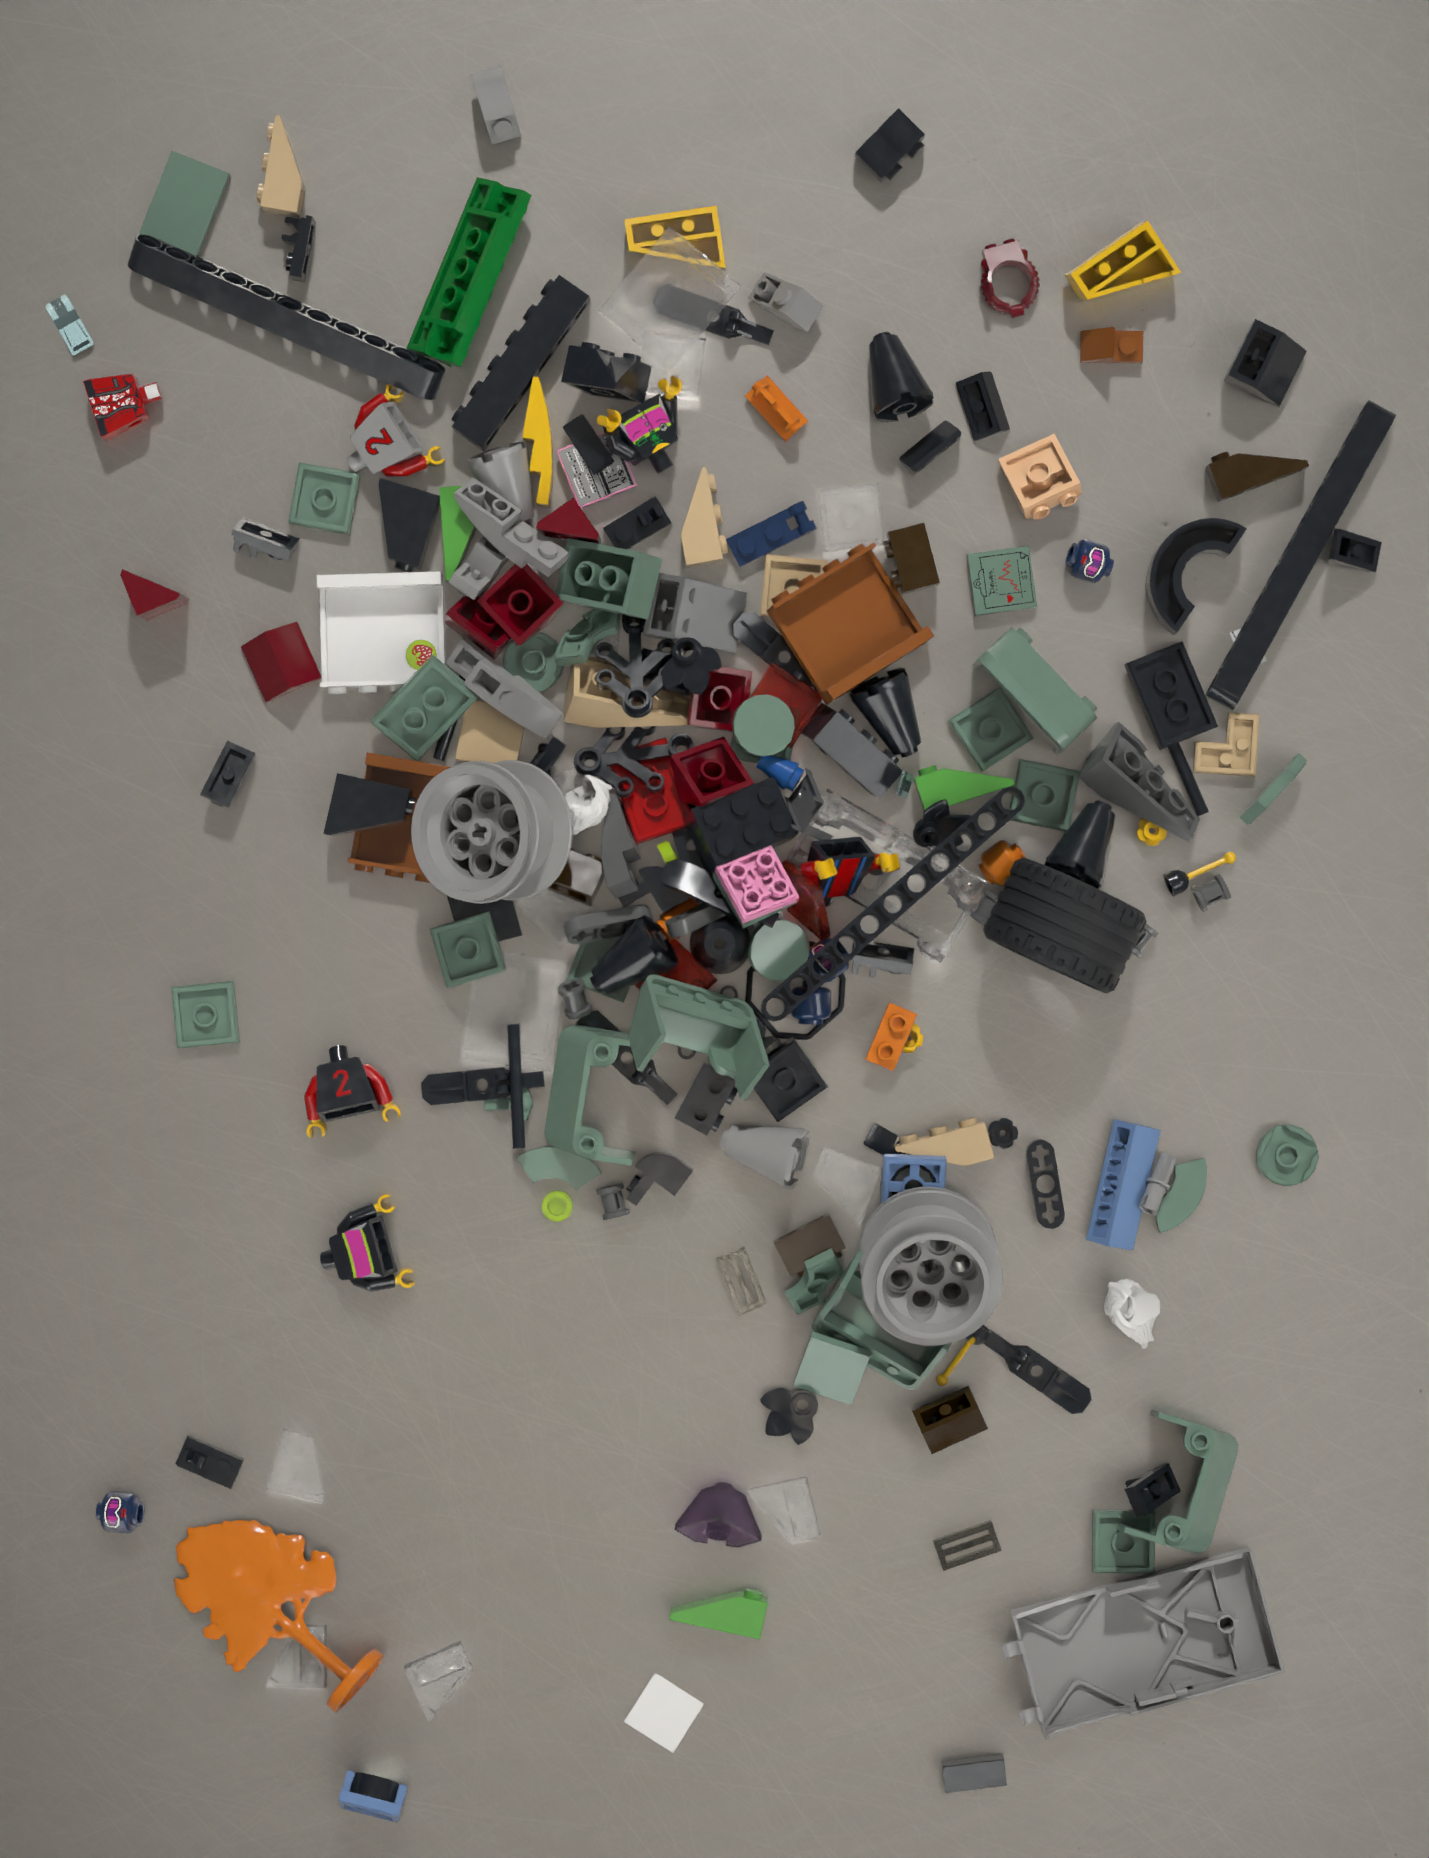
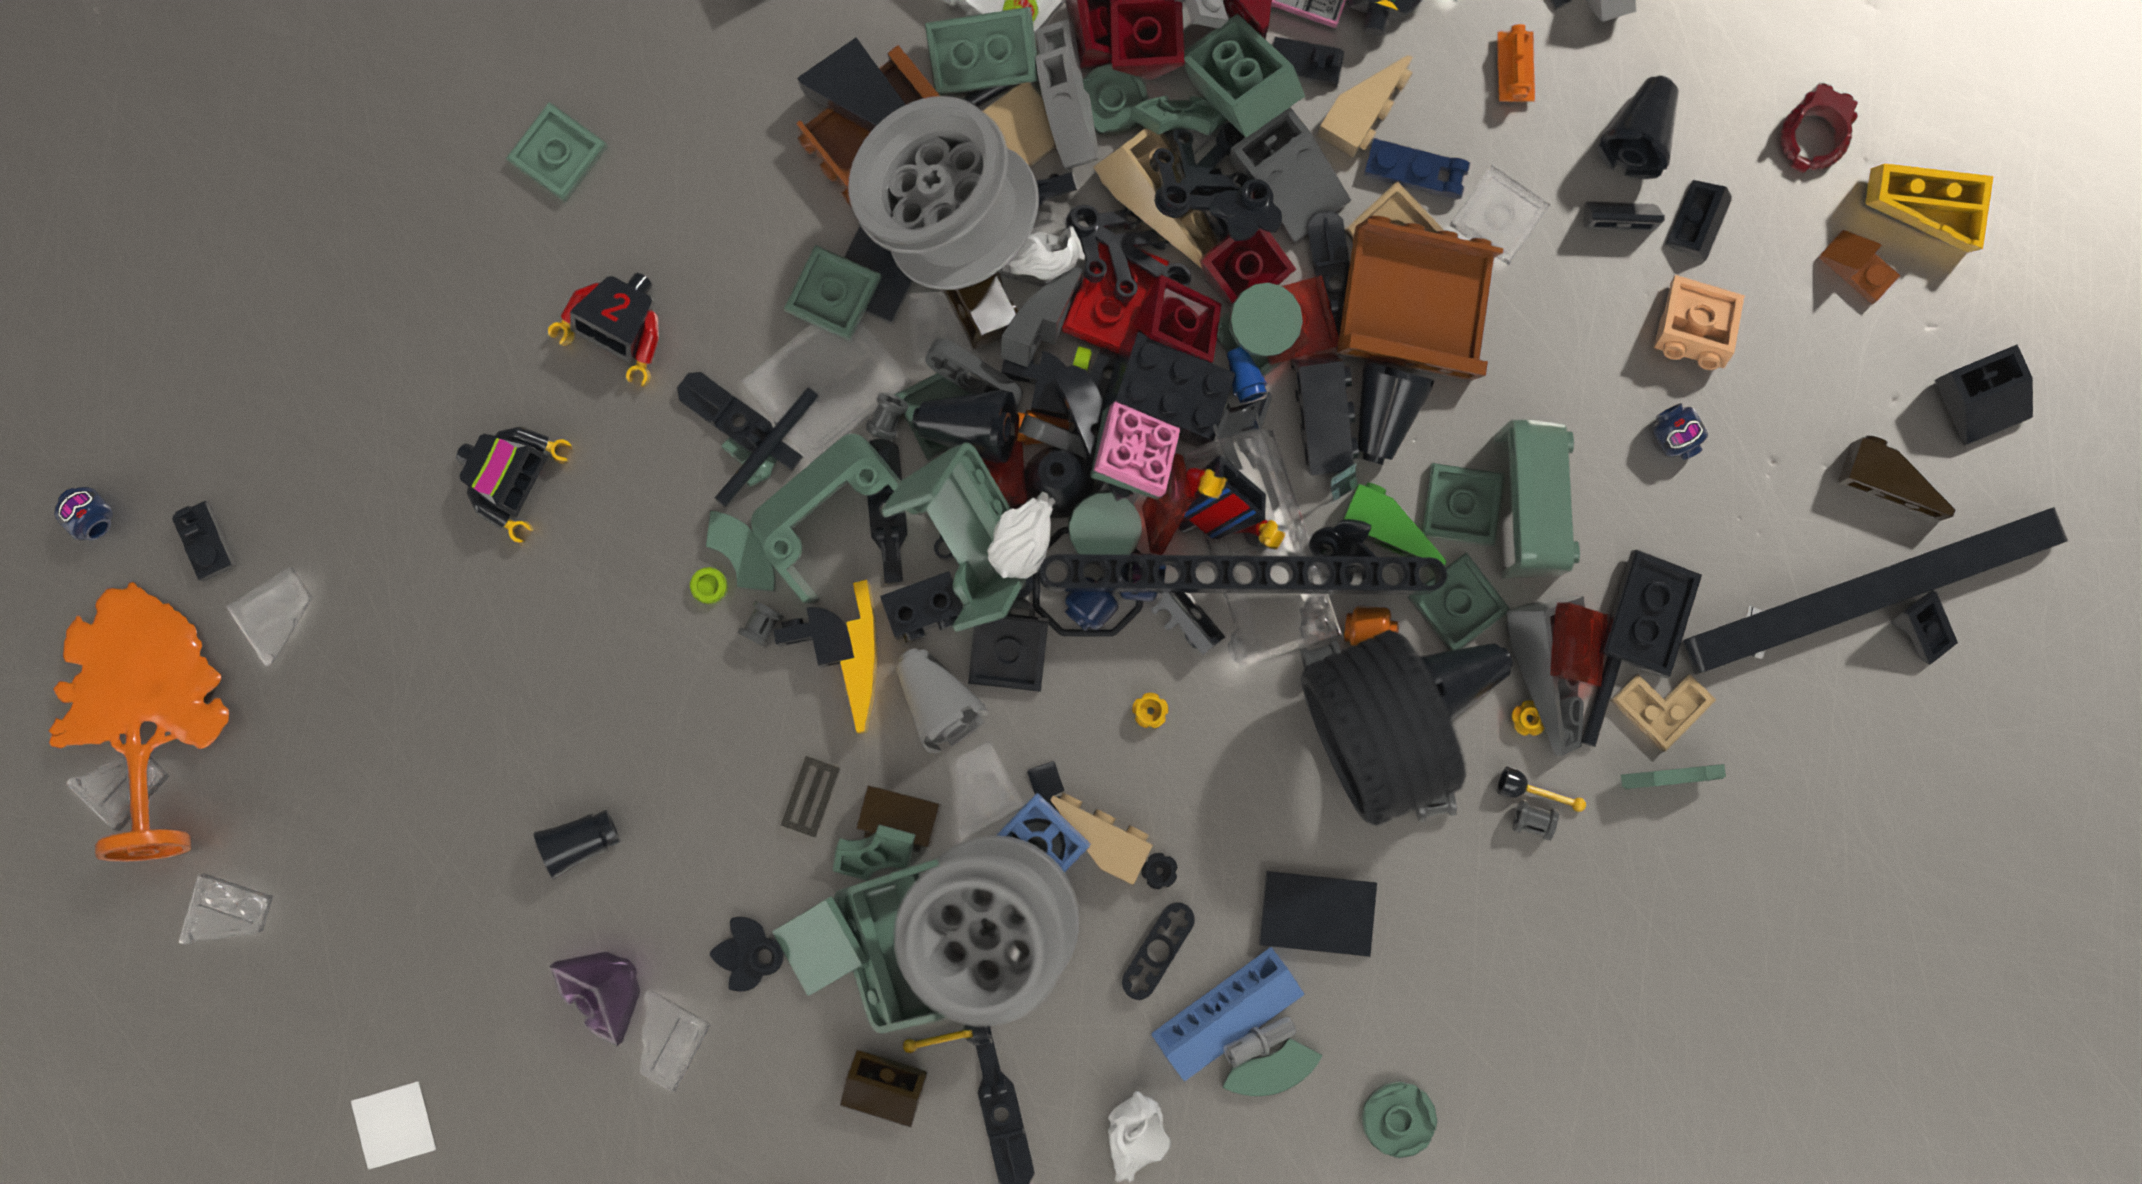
camera: 45 degrees right, 5 degrees down
medium blue piece [338,1770,408,1823] -> none
bright green slope [669,1588,768,1639] -> none
orange hinge [865,1002,917,1071] -> none
dark brown brick [883,523,940,595] -> none
sand green tile [967,546,1037,616] -> none
black brick [1146,518,1247,635] -> none
none -> black plant [534,810,621,880]
none -> yellow slope [840,579,878,734]
none -> white hair [987,492,1056,578]
none -> black tile [1259,871,1377,957]
none -> clear red tile [1550,602,1608,687]

